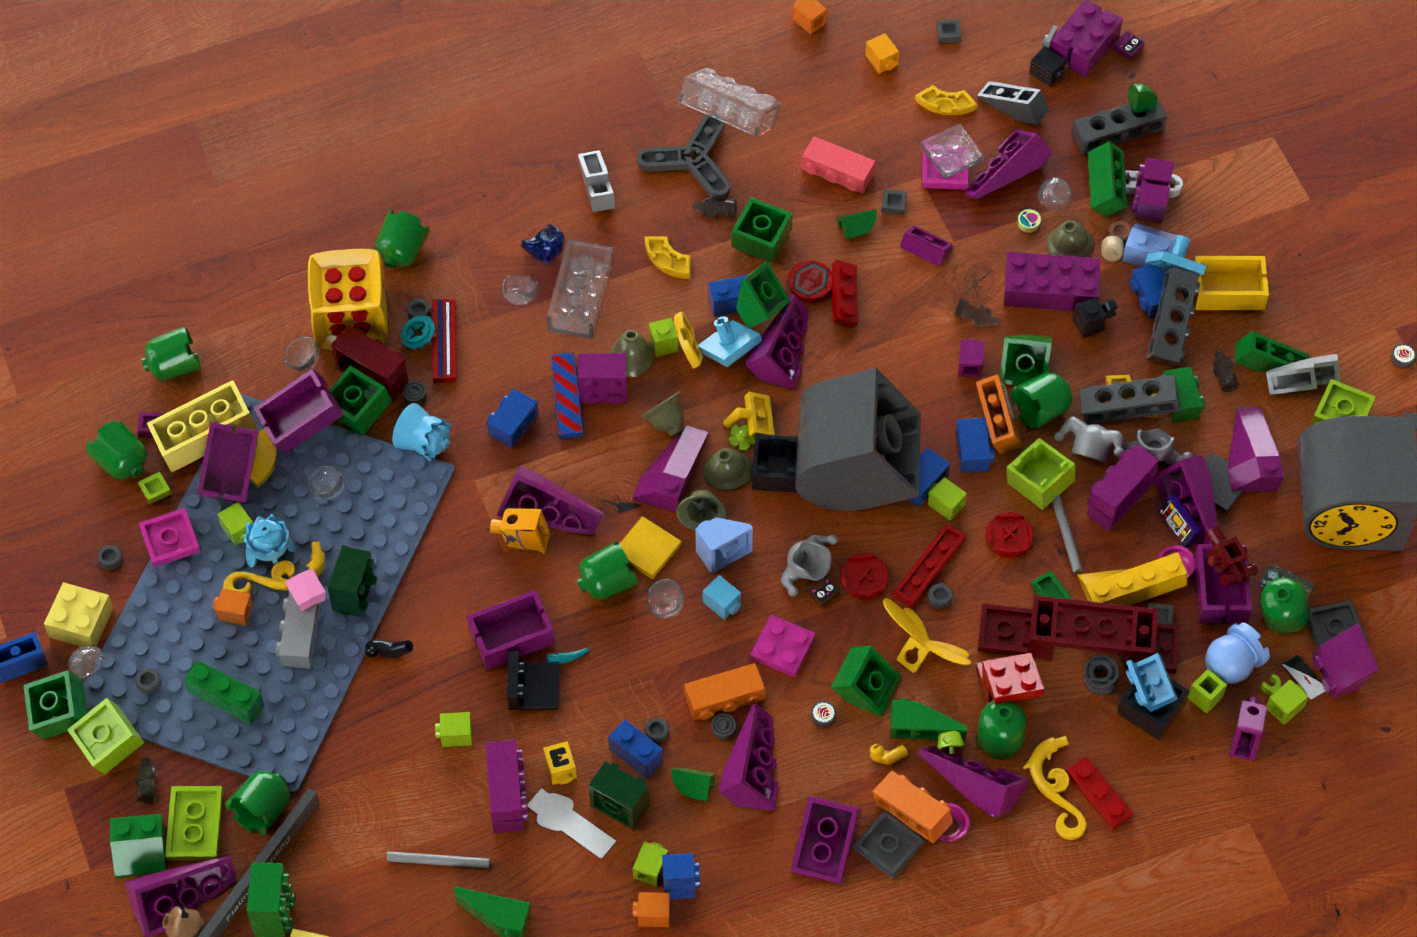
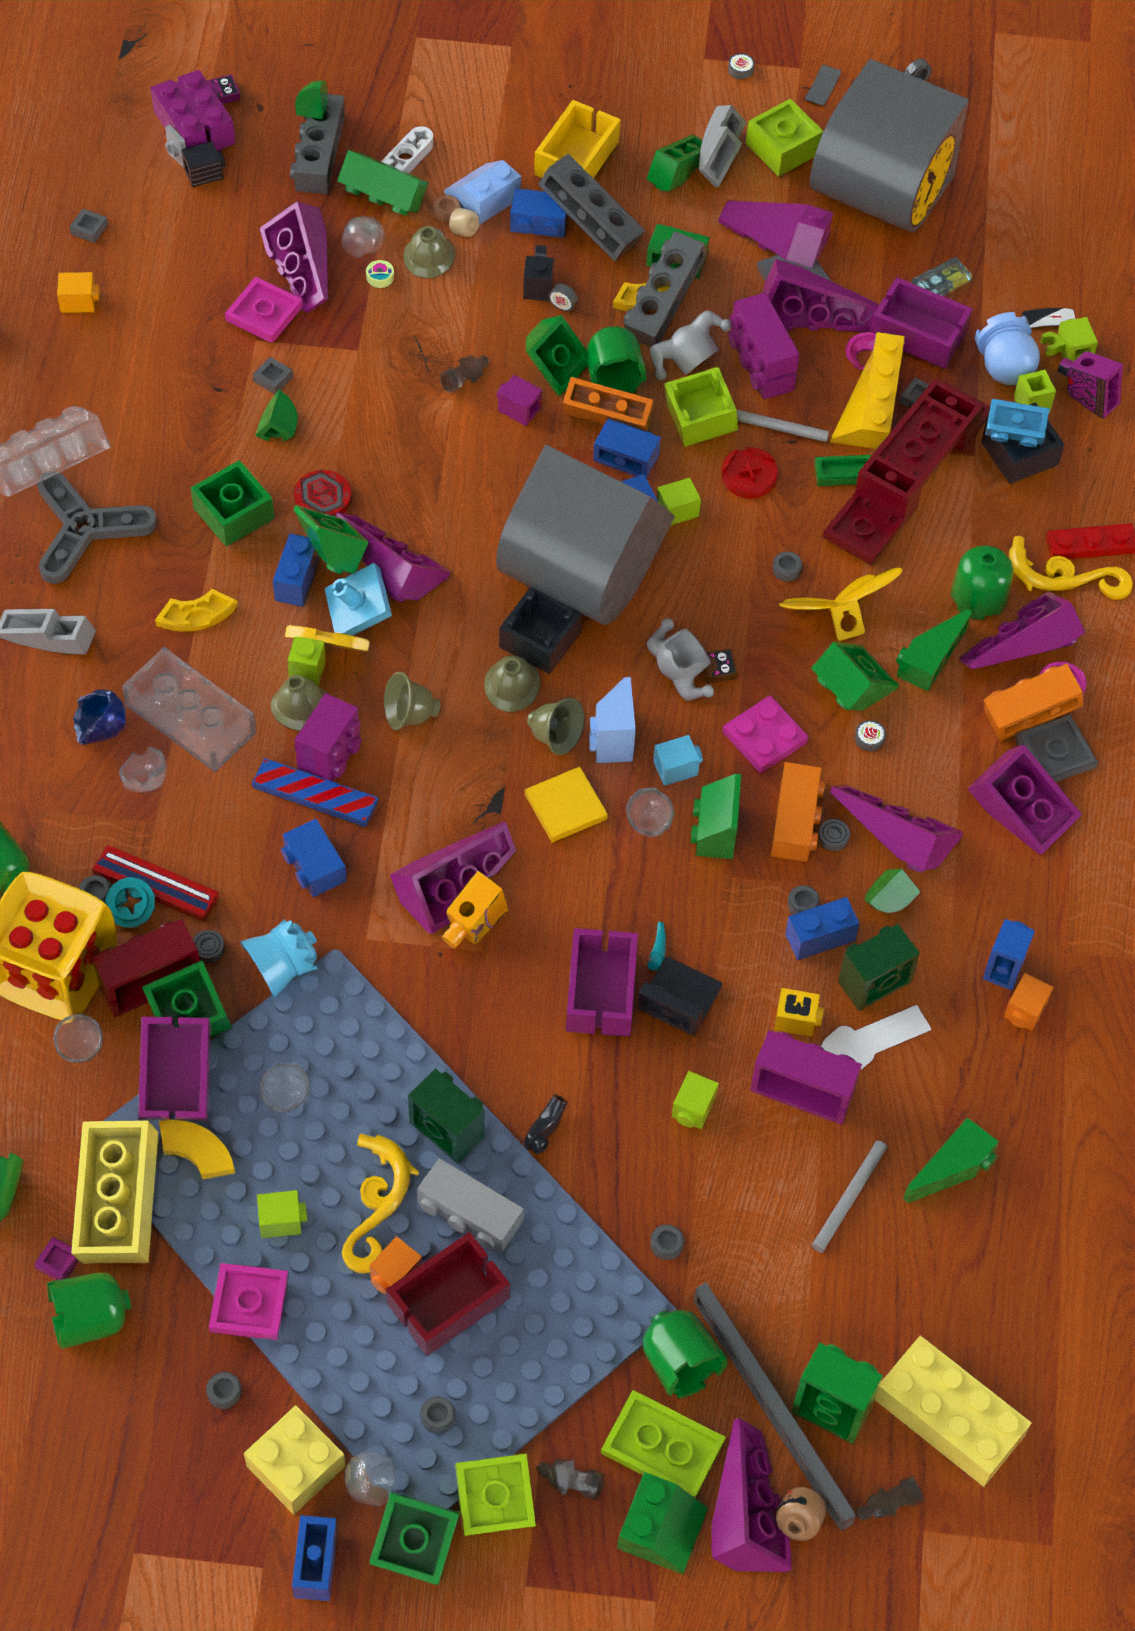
camera: 65 degrees left, 0 degrees up
lime plate [138,472,171,504] -> none
green brick [184,660,265,725] -> none
magenta piece [197,422,259,504] -> none
medium azure hat [243,514,296,568] -> none
bright pink piece [285,569,326,612] -> none
green cylinder [577,541,639,600] -> none
magenta wedge [633,426,709,512] -> none
lime brick [633,842,668,887] -> none
clear smoke piece [692,196,737,219] -> none
yellow plate [723,392,775,438] -> none
lime plant [728,424,755,451] -> none
coral brick [801,136,875,194] -> none
red plate [832,260,858,328] -> none
red tile [840,553,889,600] -> none
yellow arm [870,744,908,765] -> none
red tile [892,523,967,609] -> none
magenta slope [900,226,953,266] -> none
yellow tile [915,85,978,115] -> none
clear plate [921,124,984,179] -> none
lime piece [938,731,964,754] -> none
bracket [976,653,1044,704] -> none
dark grey slope [977,81,1049,125] -> none
magenta brick [1003,252,1100,311] -> none
dark grey wheel [1083,655,1119,695] -> none
light grey piece [1122,428,1193,466] -> none
magenta piece [1132,158,1174,223] -> none
medium azure tile [1145,235,1206,275] -> none
tile [1158,495,1201,548] -> none
dark red piece [1206,526,1258,586] -> none
clear smoke piece [1213,351,1239,392] -> none
green cylinder [1260,577,1310,635] -> none
dark grey tile [1307,600,1368,648] -> none
magenta slope [1312,624,1379,699] -> none
none -> dark red piece [386,1232,510,1356]
none -> tile [549,284,578,311]
none -> dark grey tile [650,1225,684,1260]
none -> green slope [691,774,741,859]

